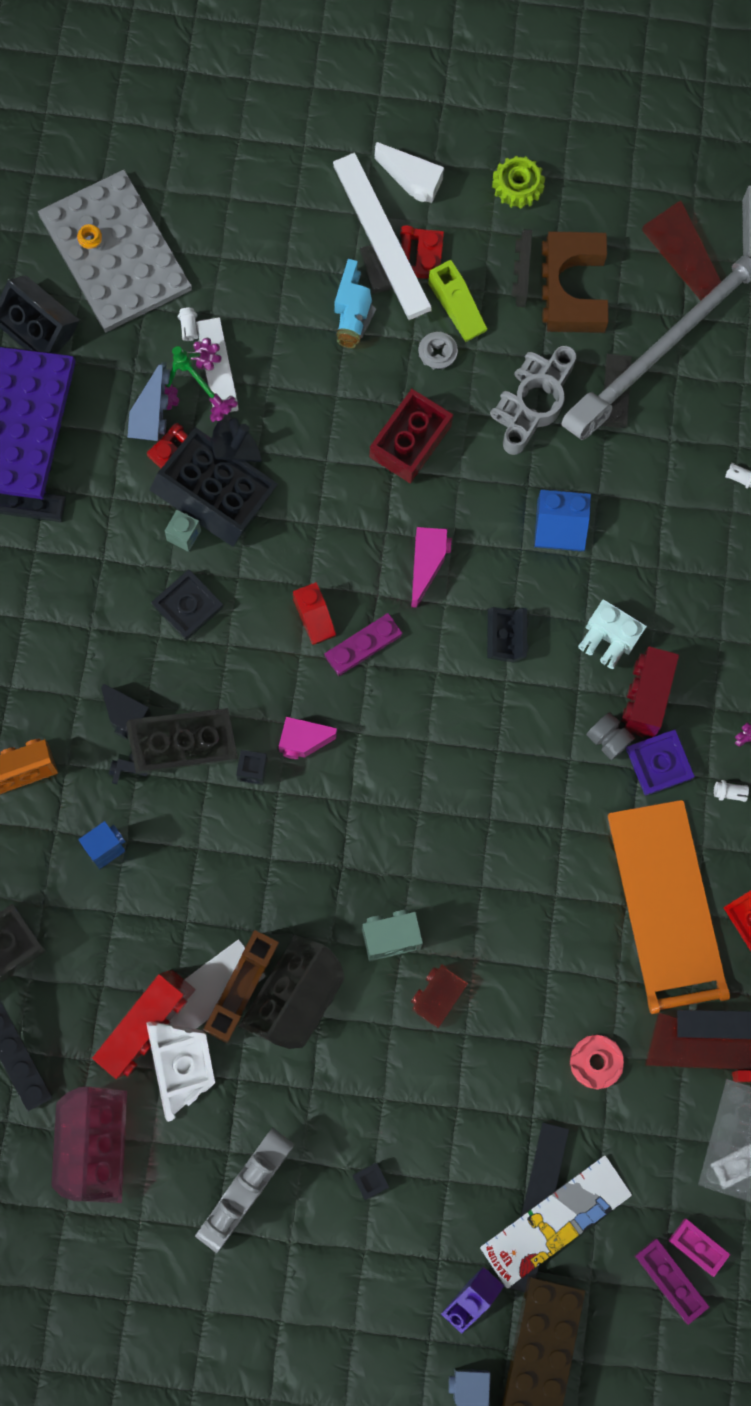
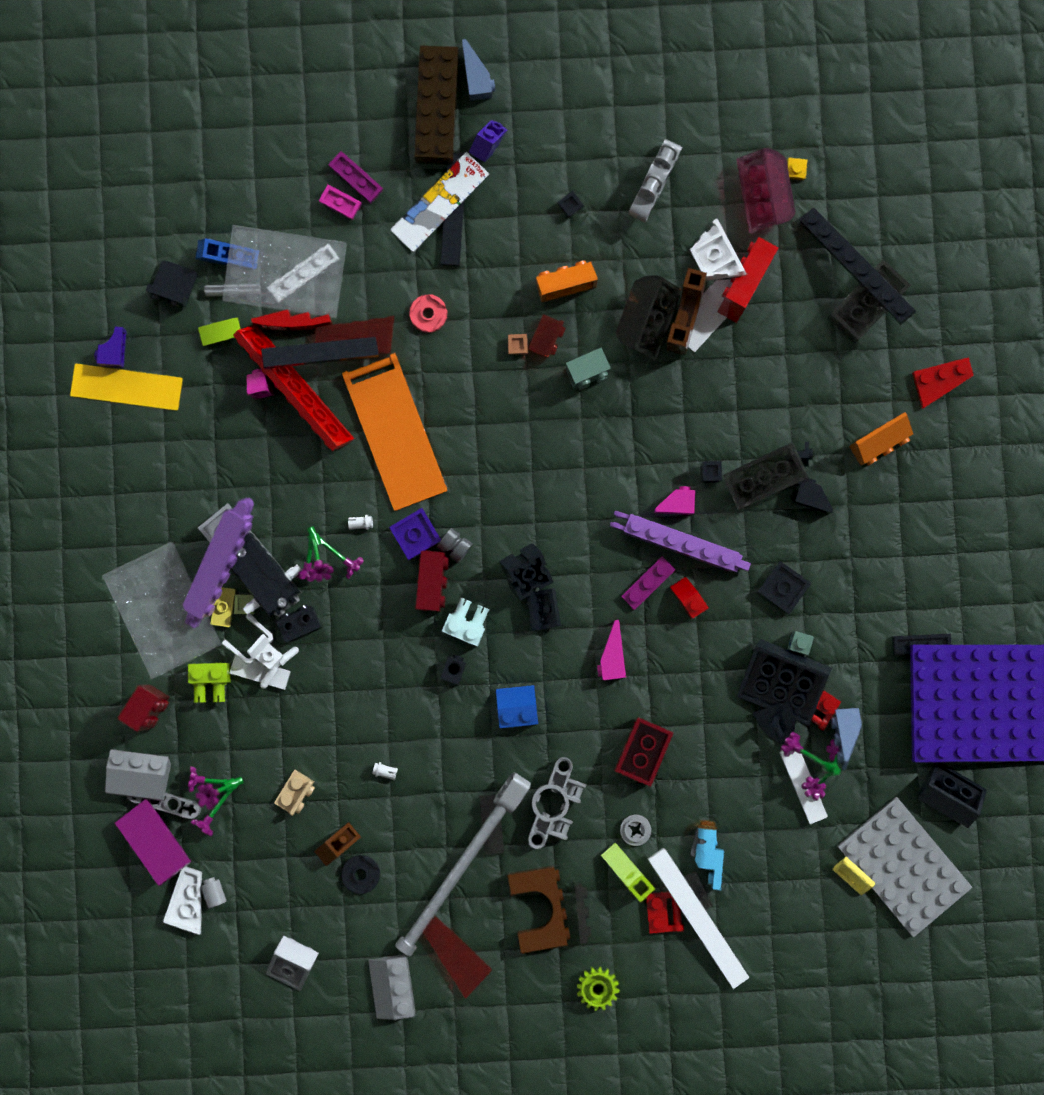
camera: 175 degrees right, 10 degrees up
light orange plate [77,224,102,249] -> none
blue brick [78,821,125,869] -> none
white pin [178,308,198,341] -> none
white slope [375,142,444,203] -> none
none -> black brick [440,654,467,685]
none -> black brick [499,543,554,601]
none -> nougat plate [508,334,528,355]
none -> orange slope [536,261,598,302]
none -> medium lavender hinge [610,511,751,572]
none -> yellow plate [786,158,807,180]
none -> light yellow plate [832,857,875,896]

